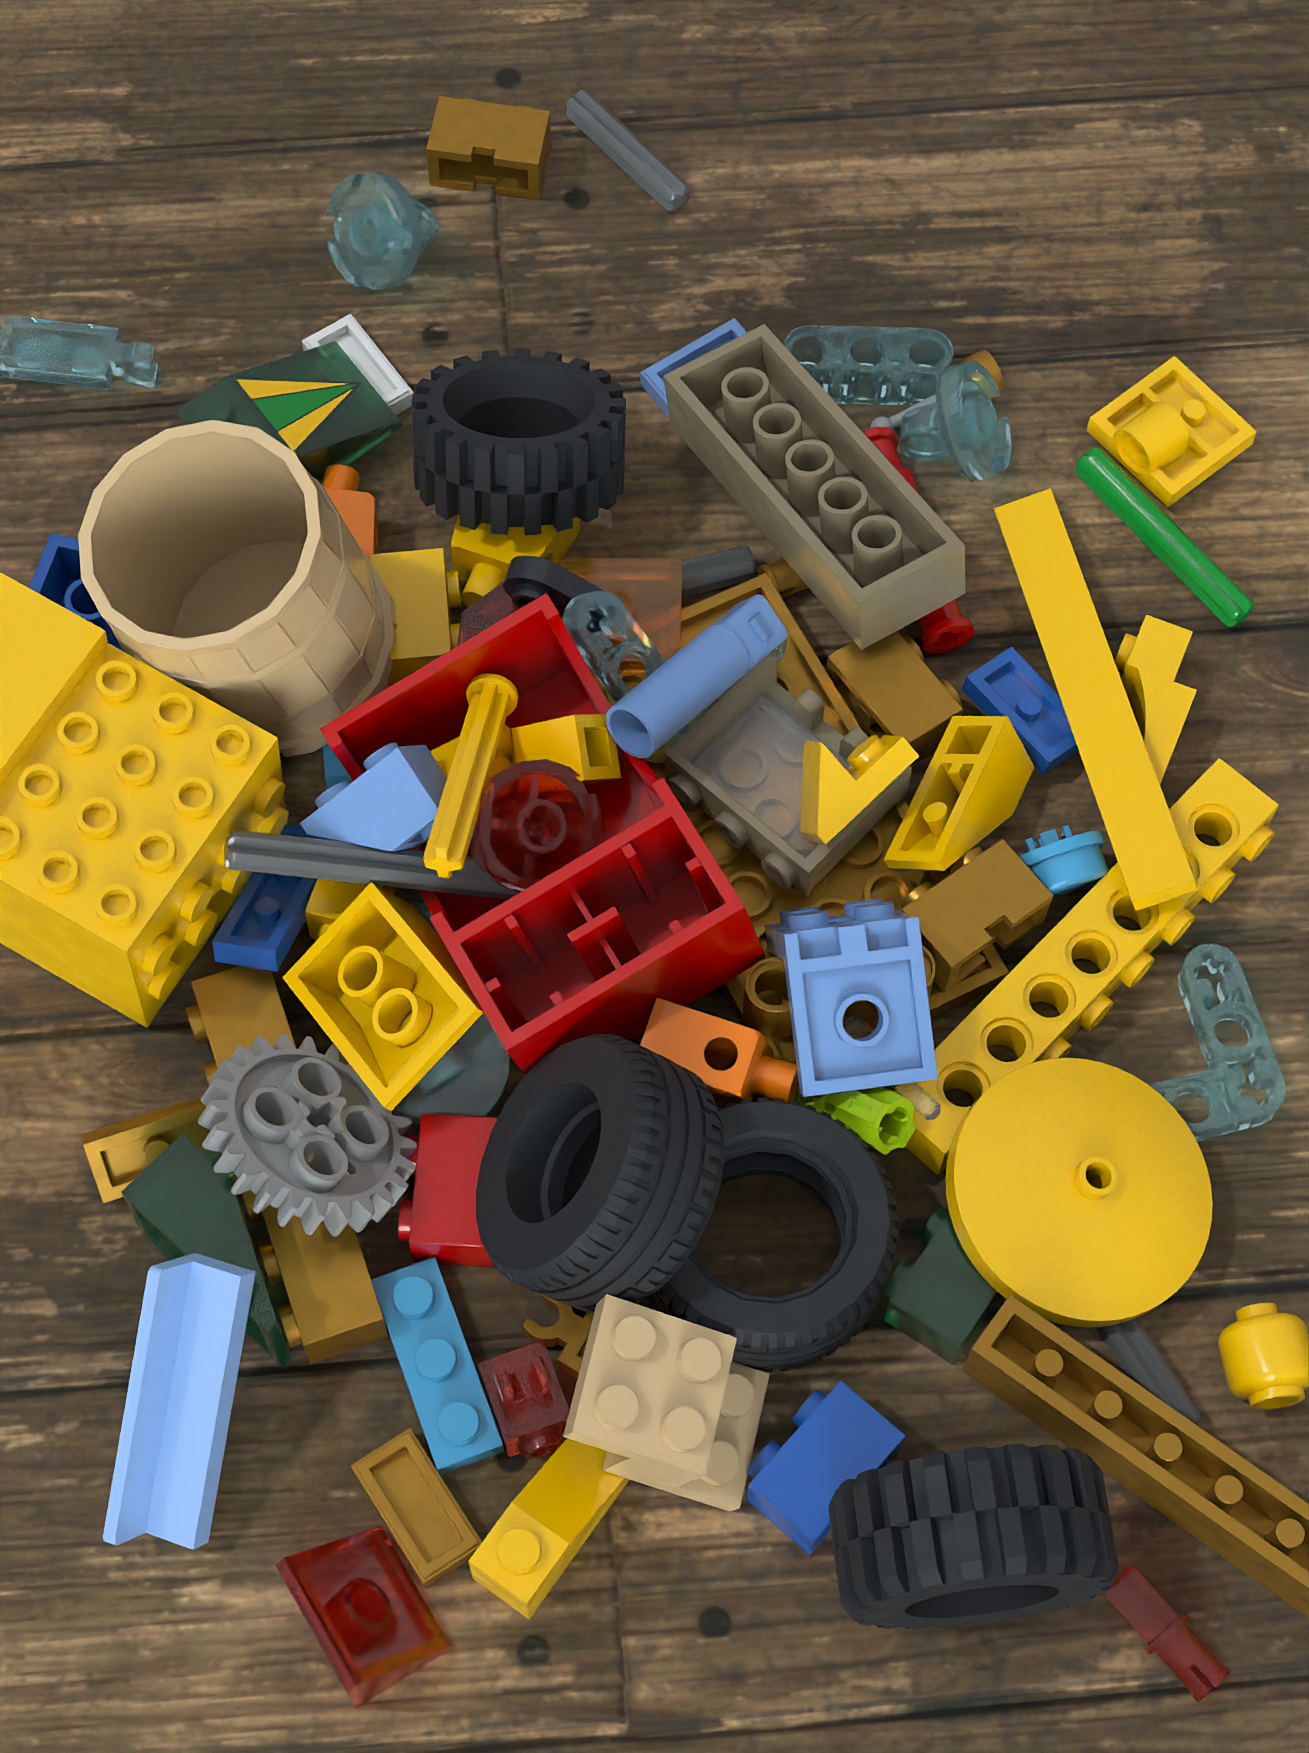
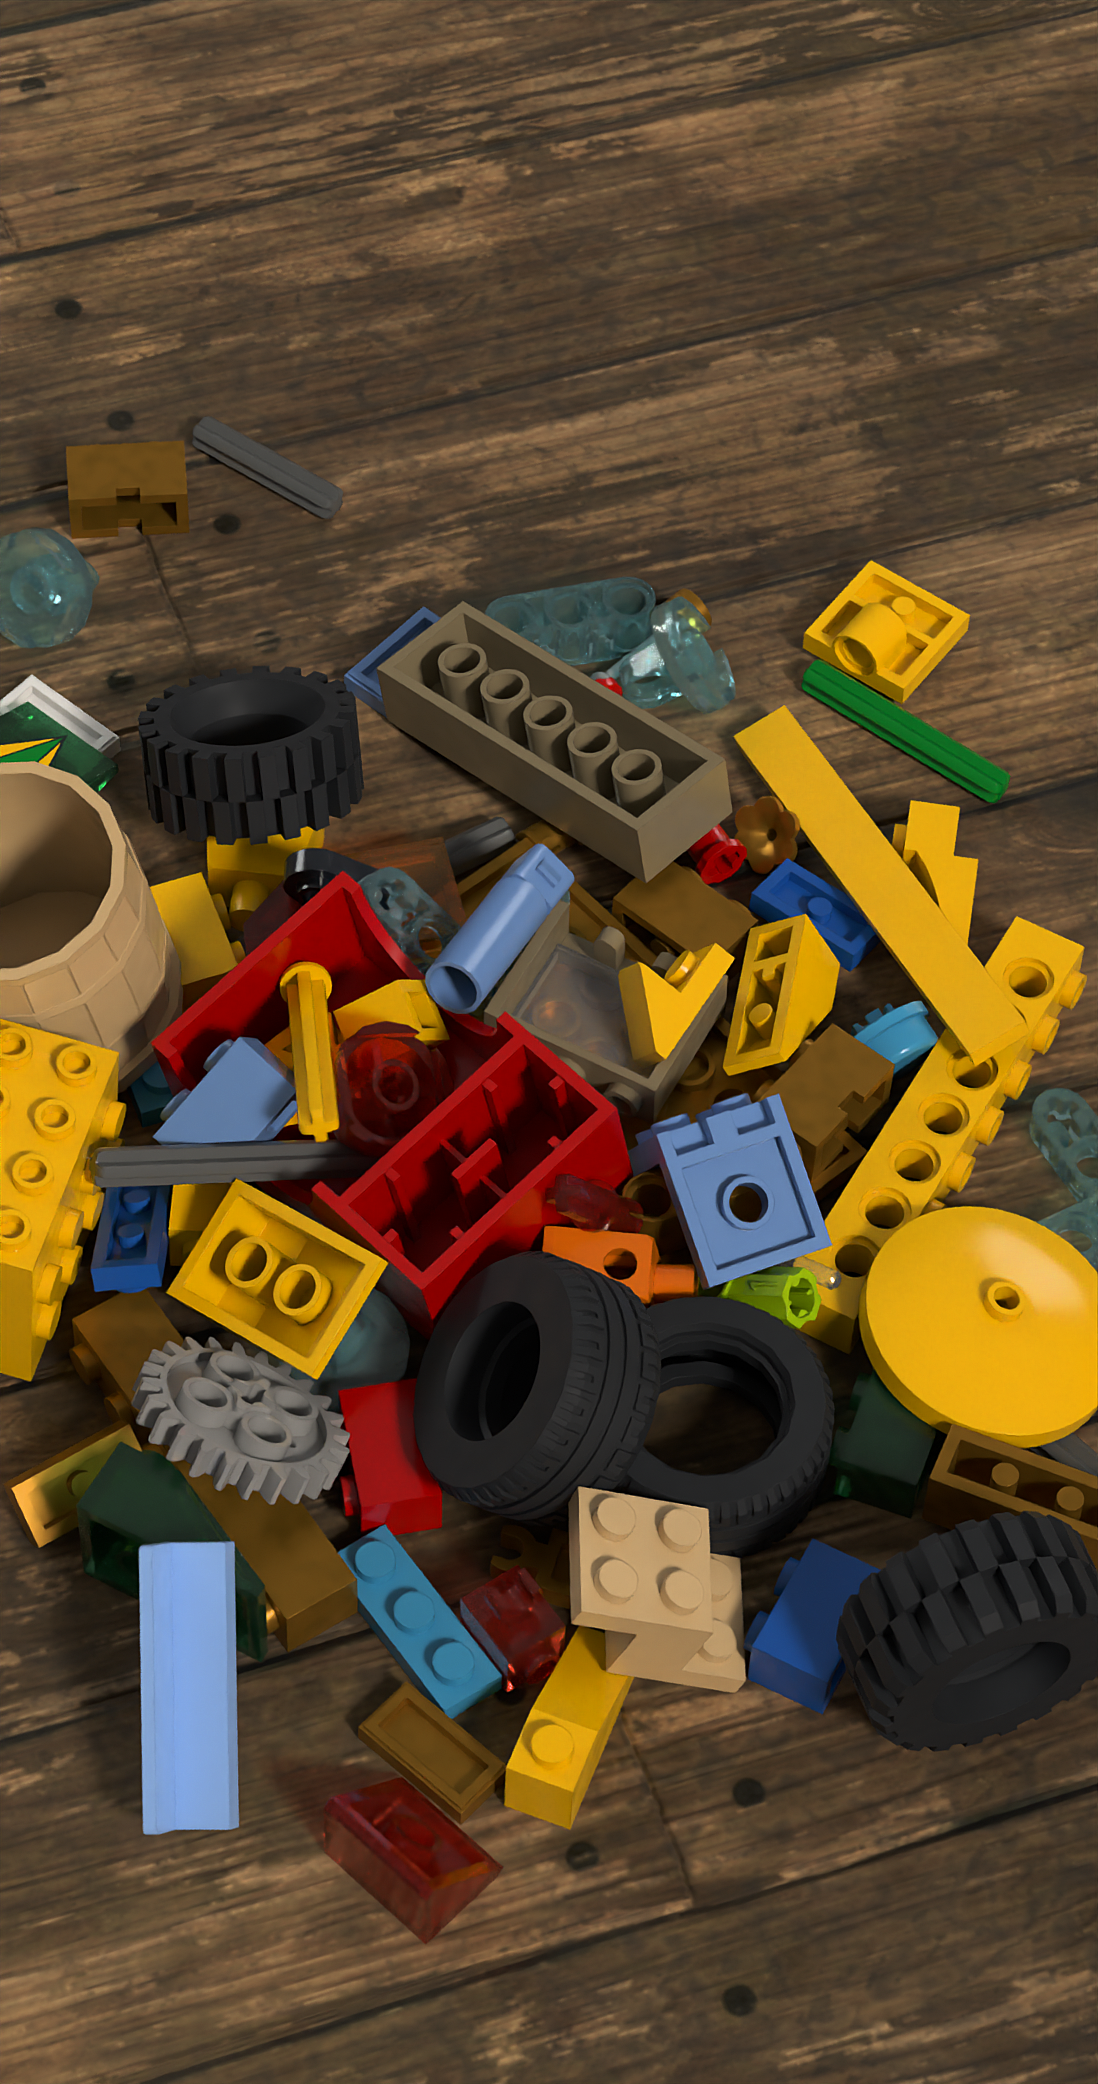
camera: 15 degrees left, 10 degrees down
none -> clear red axle [545,1173,644,1234]
none -> pearl gold plant [733,796,800,874]

